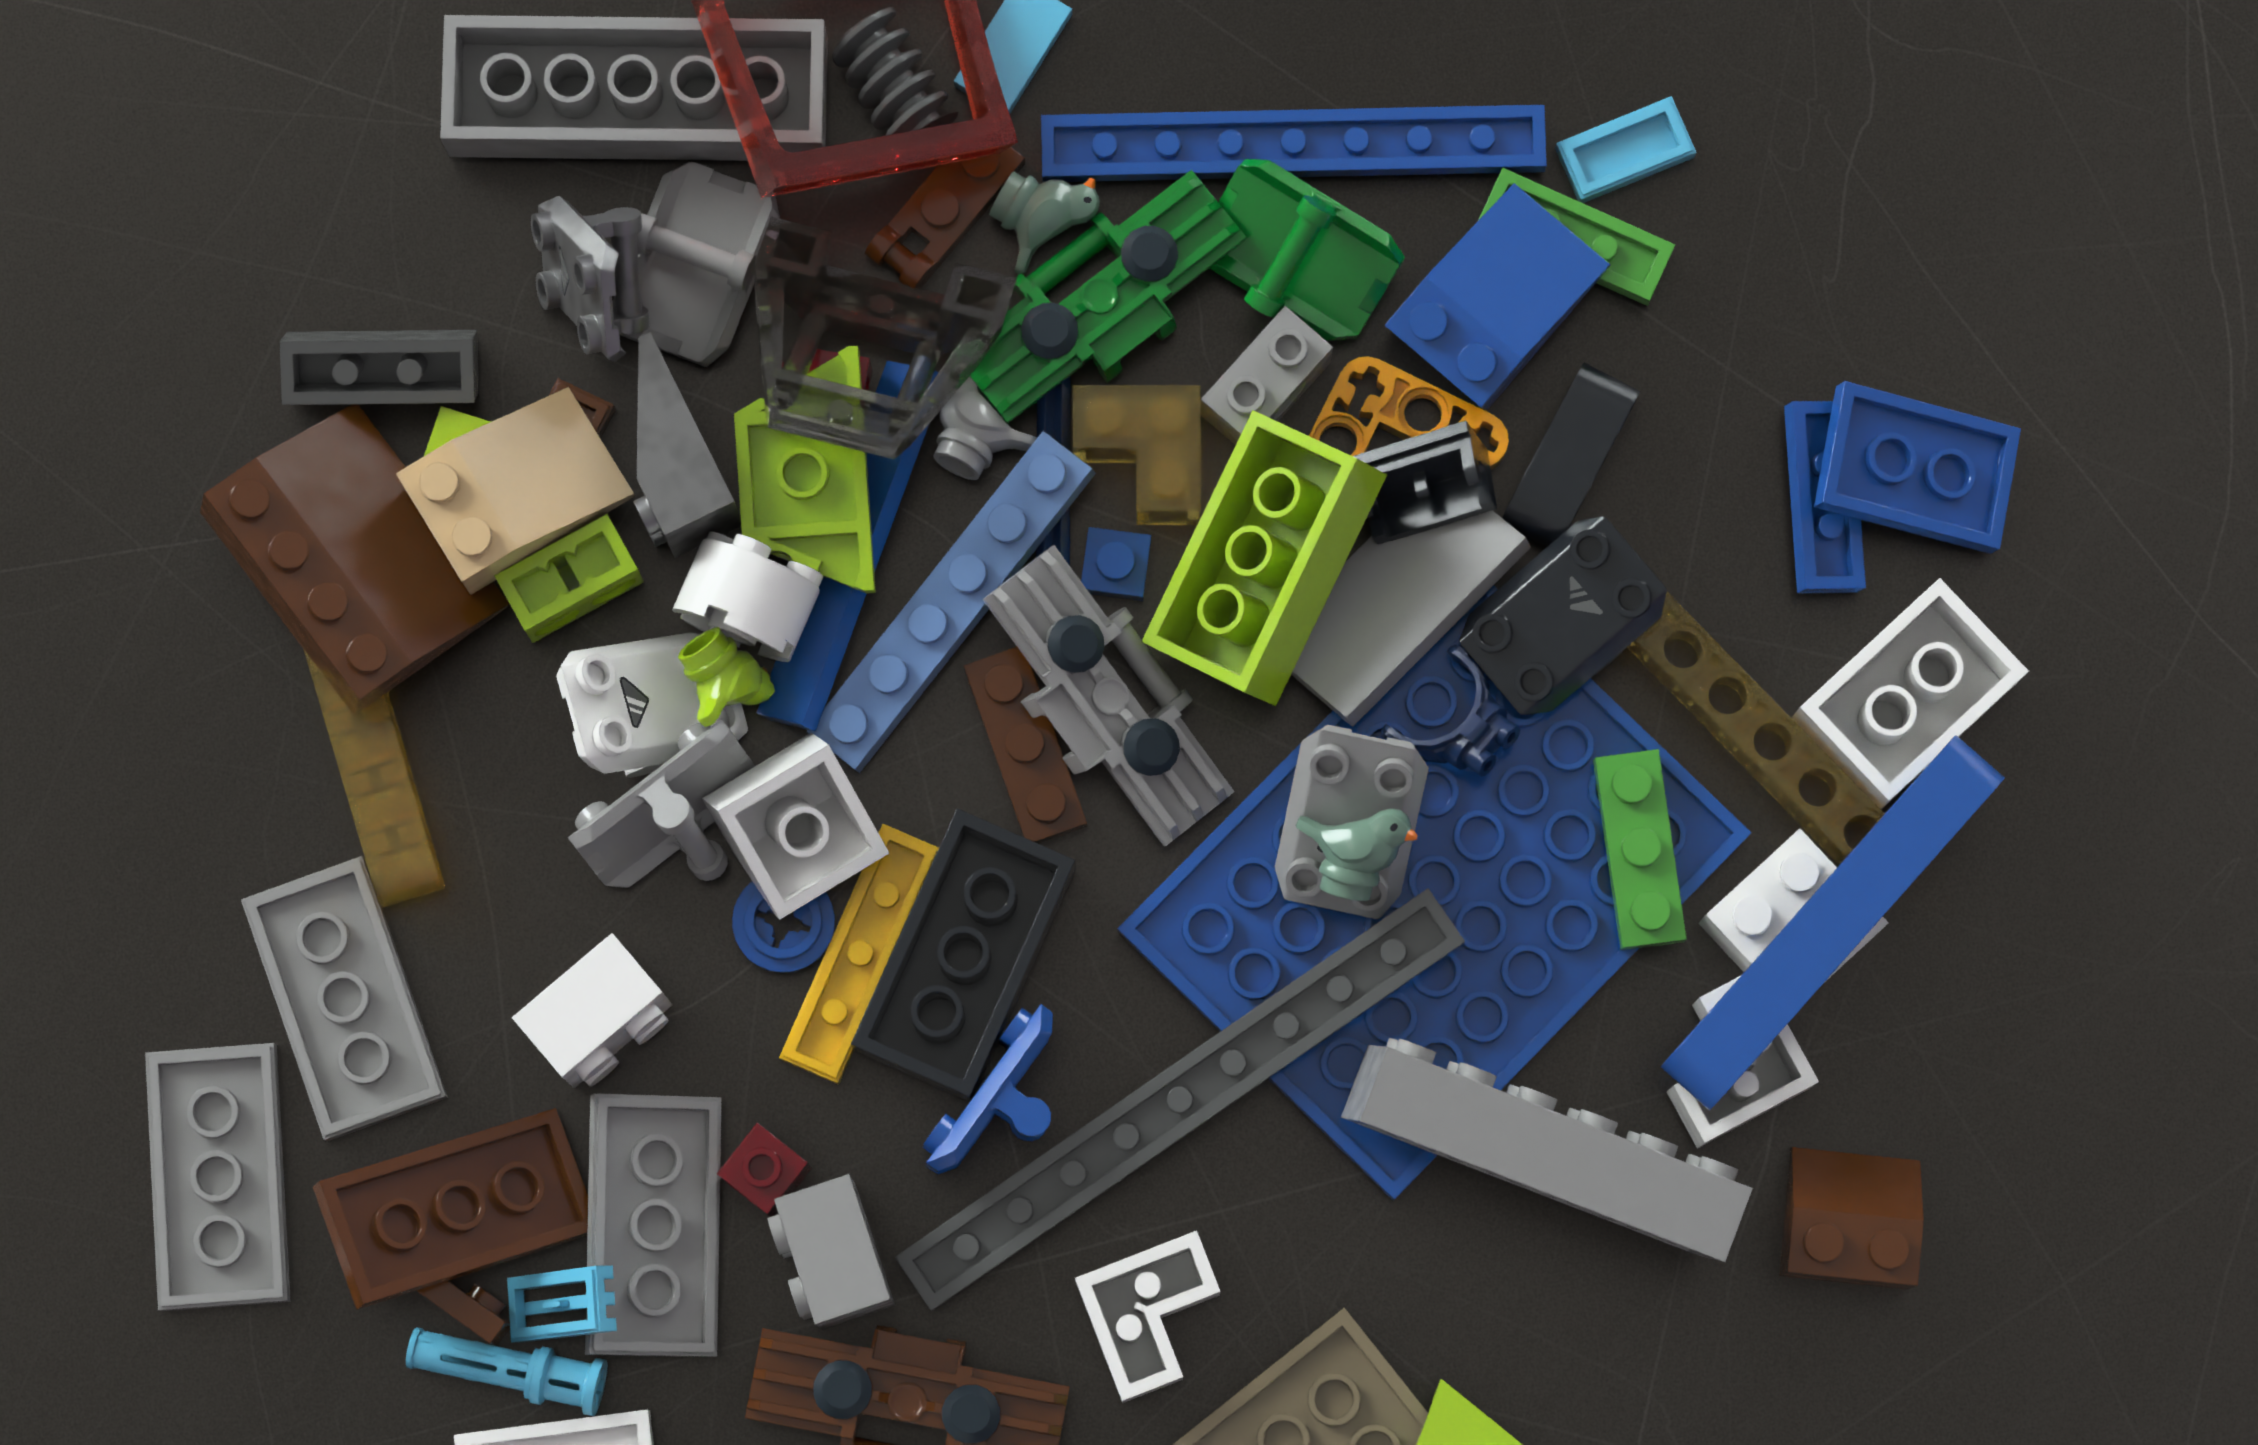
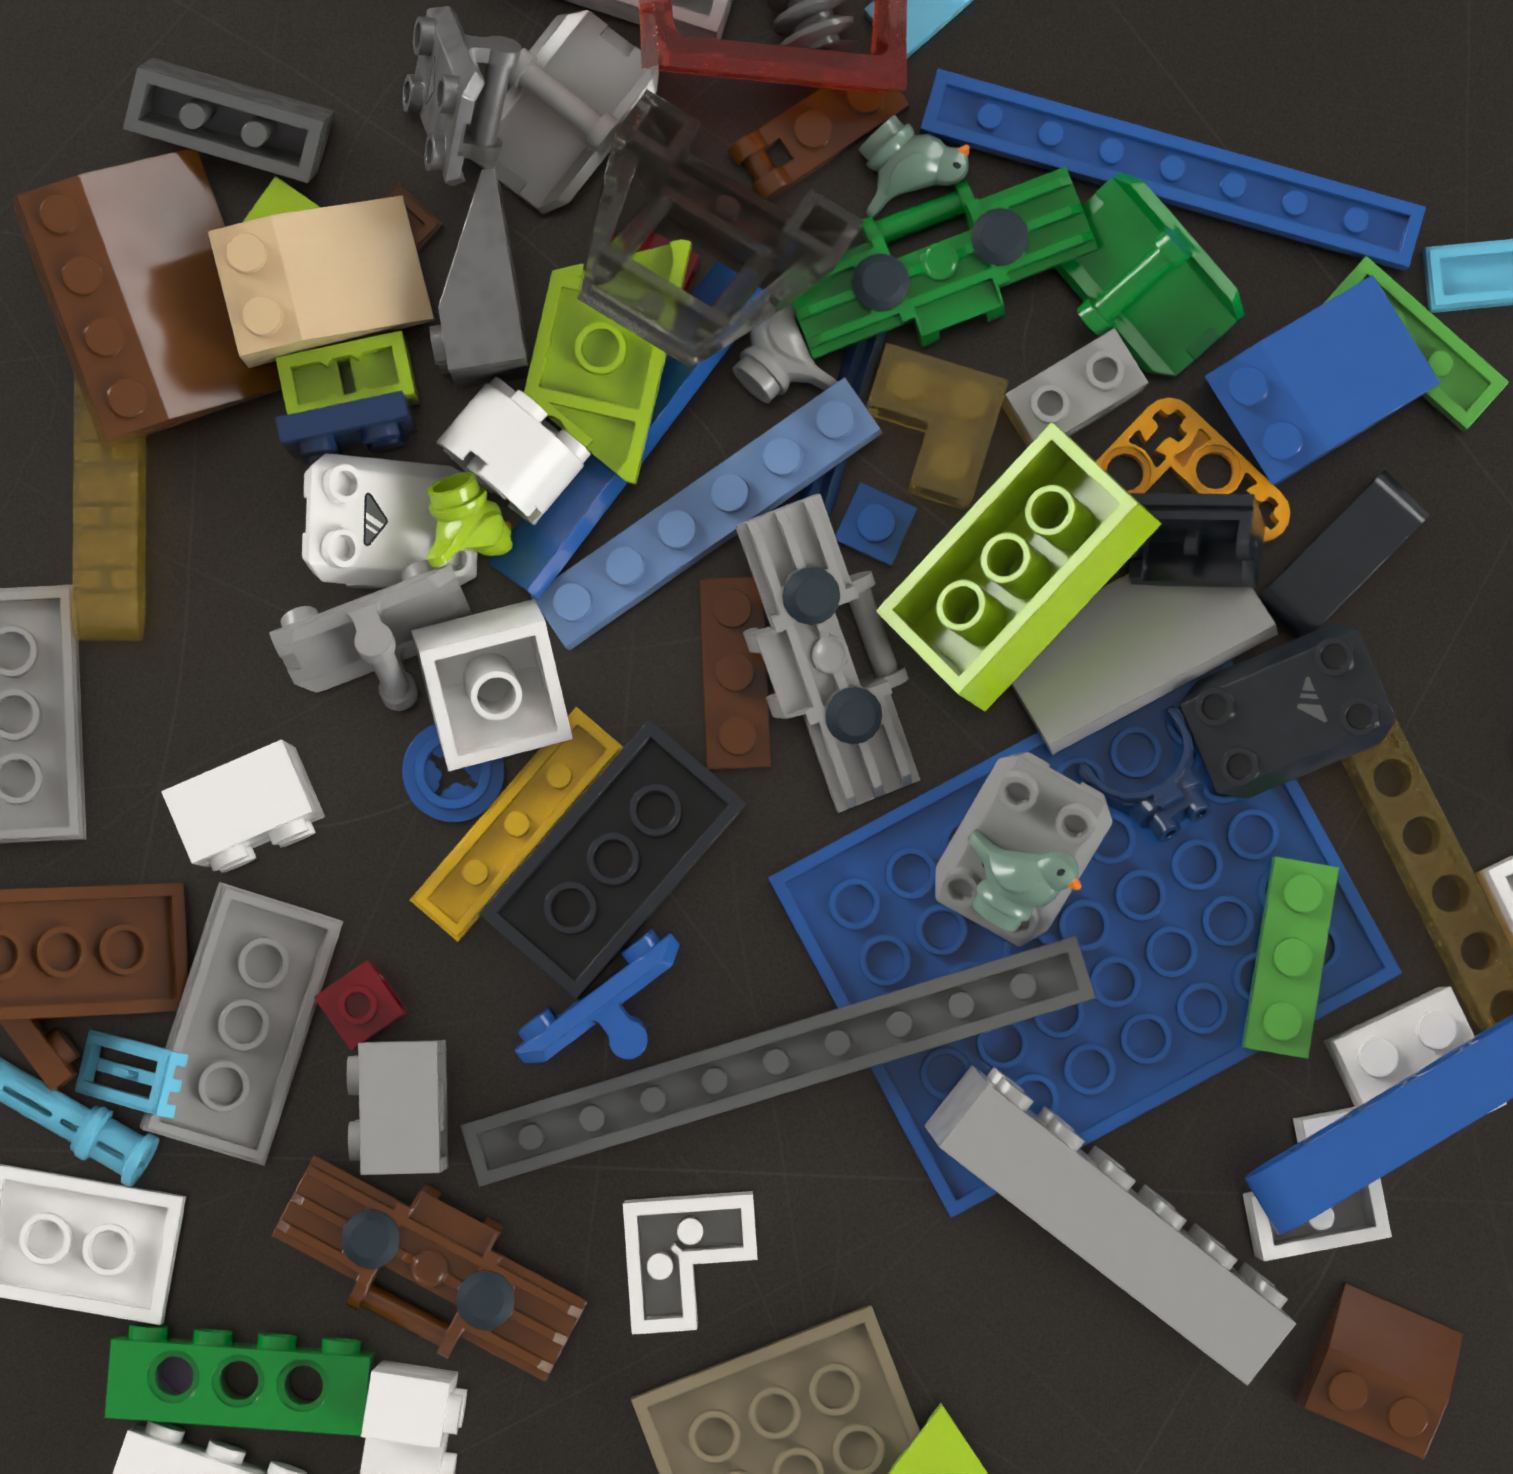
camera: 15 degrees right, 5 degrees up
none -> dark blue plate [275,390,418,465]

